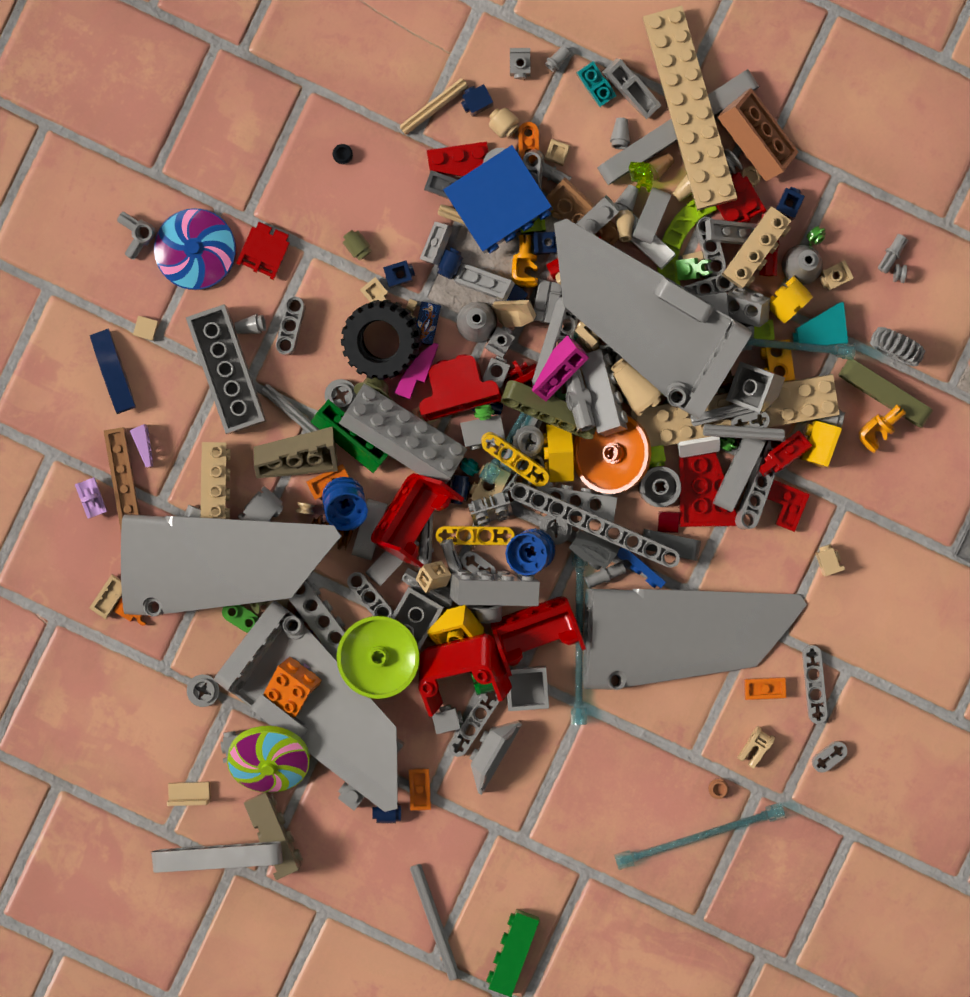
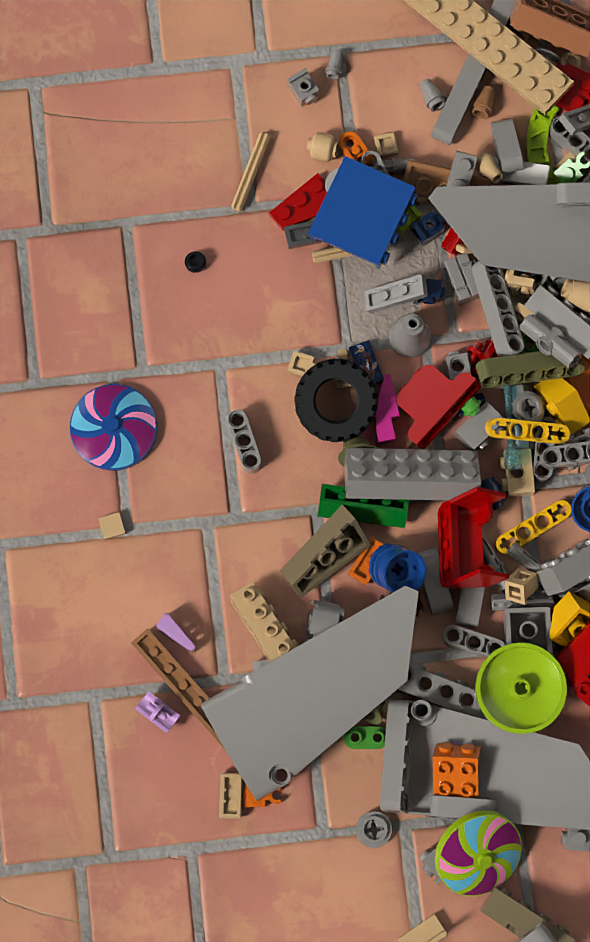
camera: 30 degrees left, 10 degrees down
dark blue slope [89,328,136,414] -> none
light grey axle [117,212,156,260] -> none
light grey brick [186,304,266,434] -> none
light grey cone [235,314,266,334] -> none
red plate [236,222,290,280] -> none
light grey axle [261,384,319,433] -> none
tan bush [296,502,315,515] -> none
light grey gear [325,379,356,411] -> none
olive brick [343,230,372,261] -> none
dark blue brick [383,260,415,288] -> none
light grey plate [420,222,453,265] -> none
dark blue brick [437,248,464,280] -> none
teal plate [460,458,480,476] -> none
dark blue brick [461,84,493,116] -> none
light grey beam [461,551,496,574] -> none
light grey hinge [468,492,513,527] -> none
light grey brick [485,326,515,358] -> none
tan slope [492,300,537,327] -> none
light orange piece [512,235,538,287] -> none
dark pink slope [532,335,589,402] -> none
teal slope [576,61,617,107] -> none
light grey slope [602,58,661,119] -> none
light grey cone [615,185,639,212] -> none
clear neon green plate [629,162,653,192] -> none
tan cone [672,174,692,202] -> none

